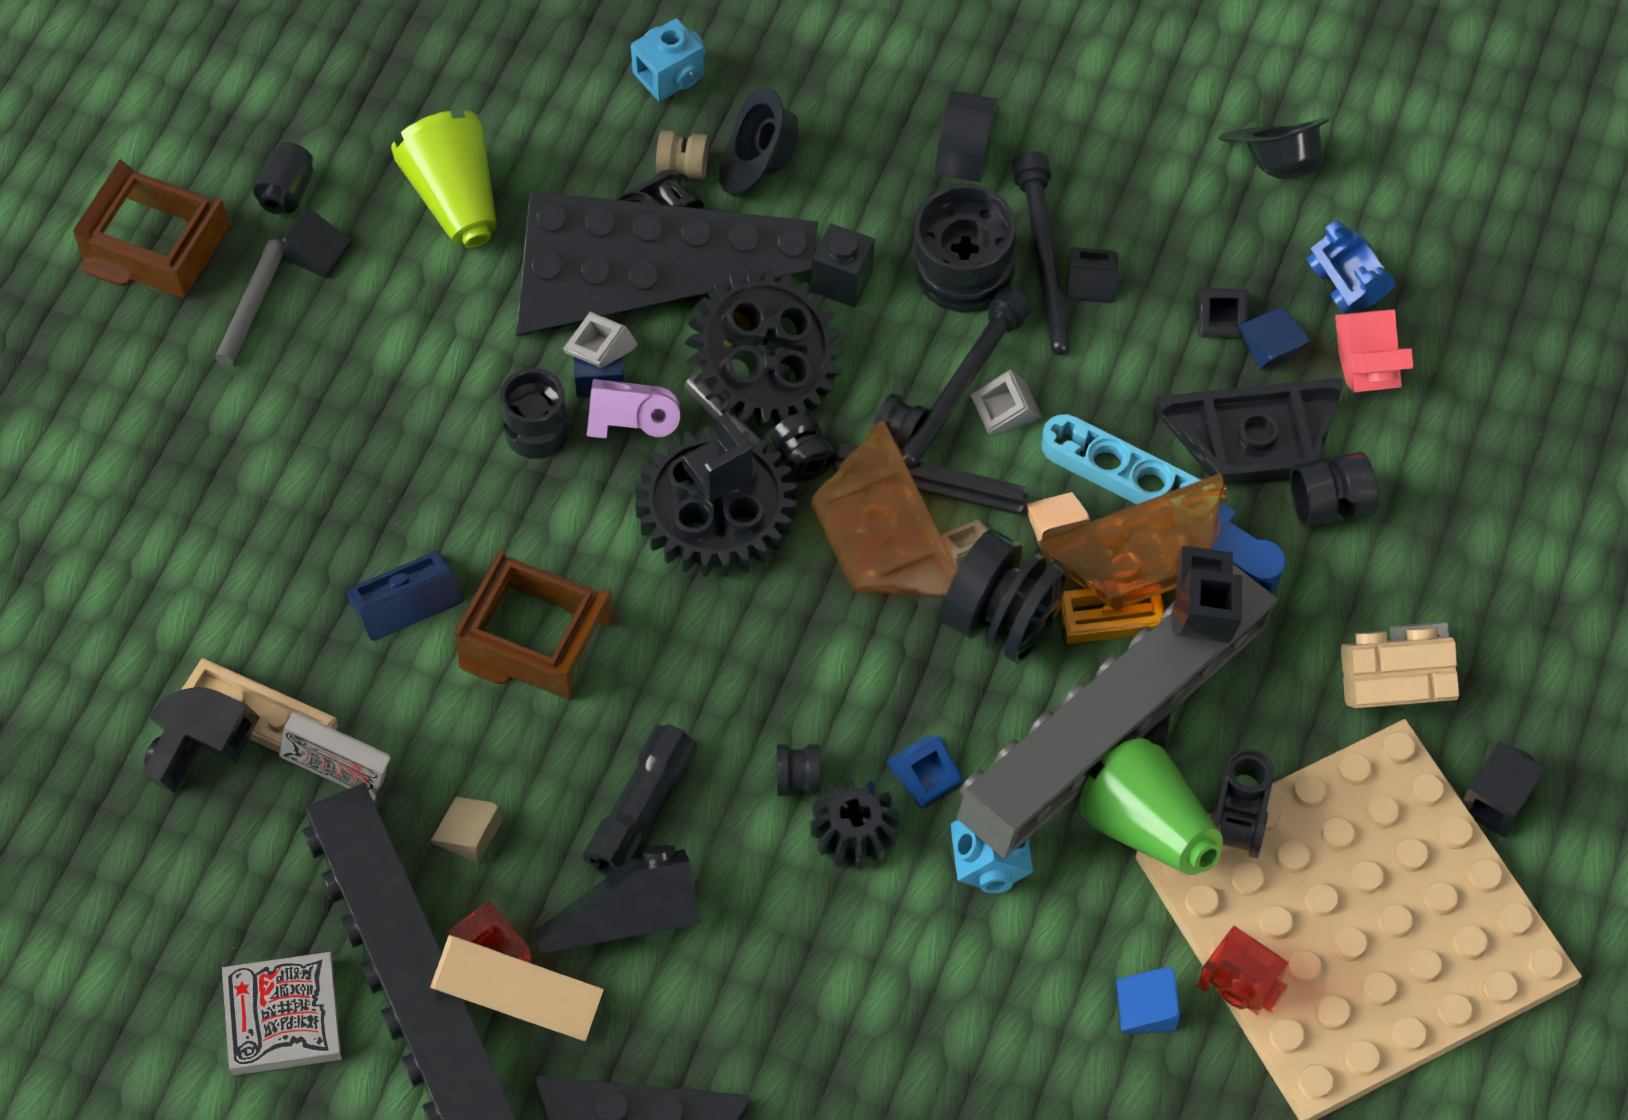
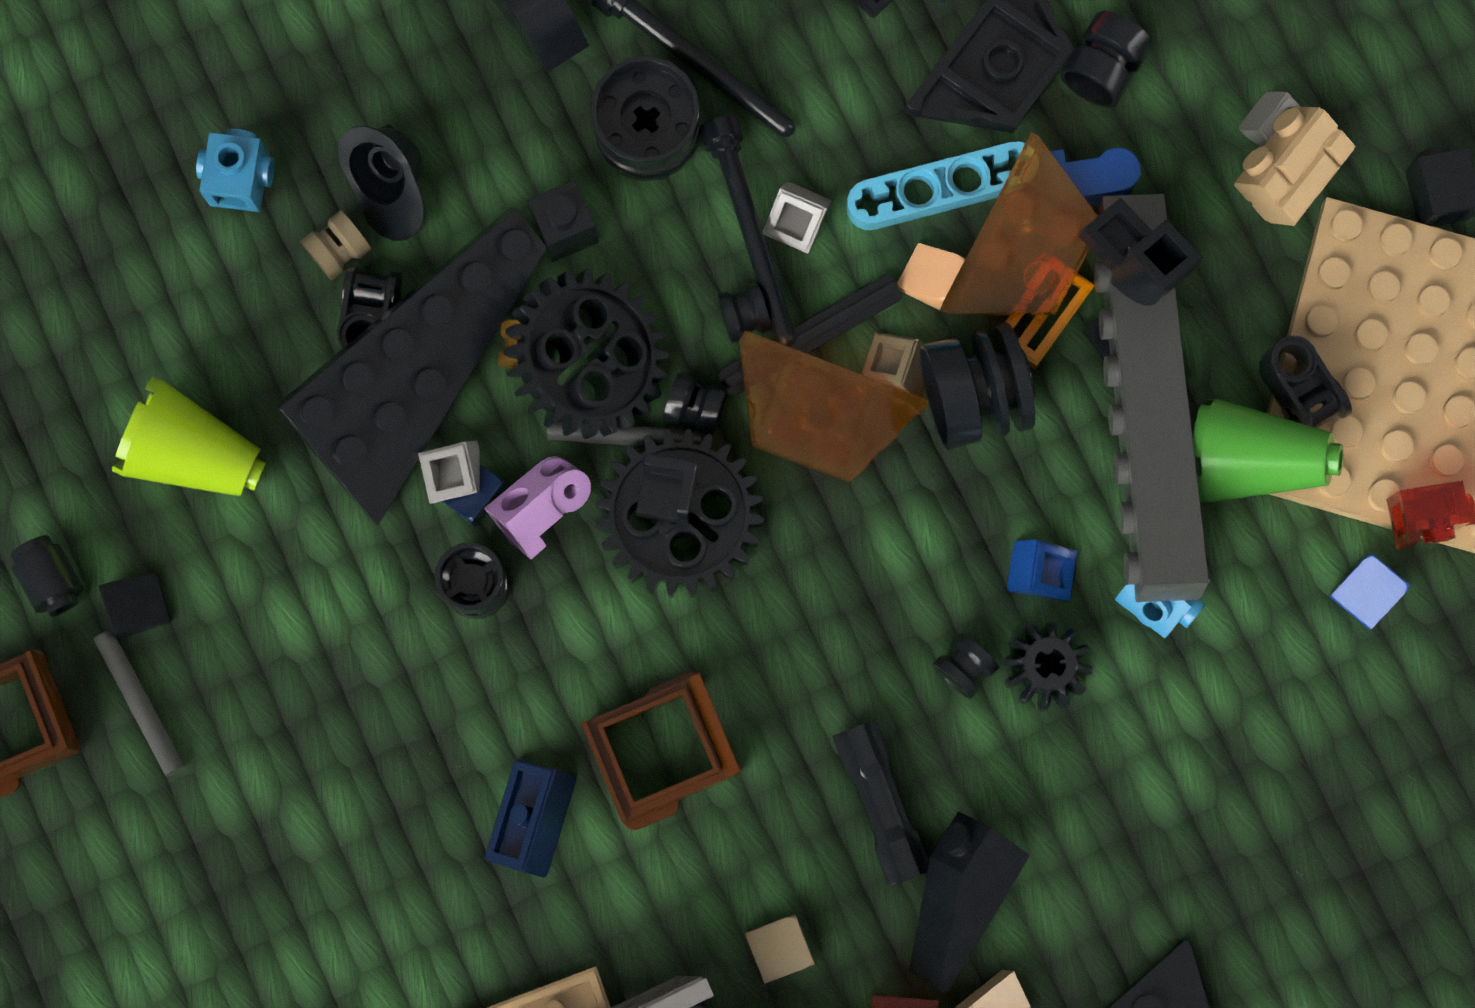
camera: 45 degrees left, 20 degrees up
black slope [1067,247,1118,303] -> none

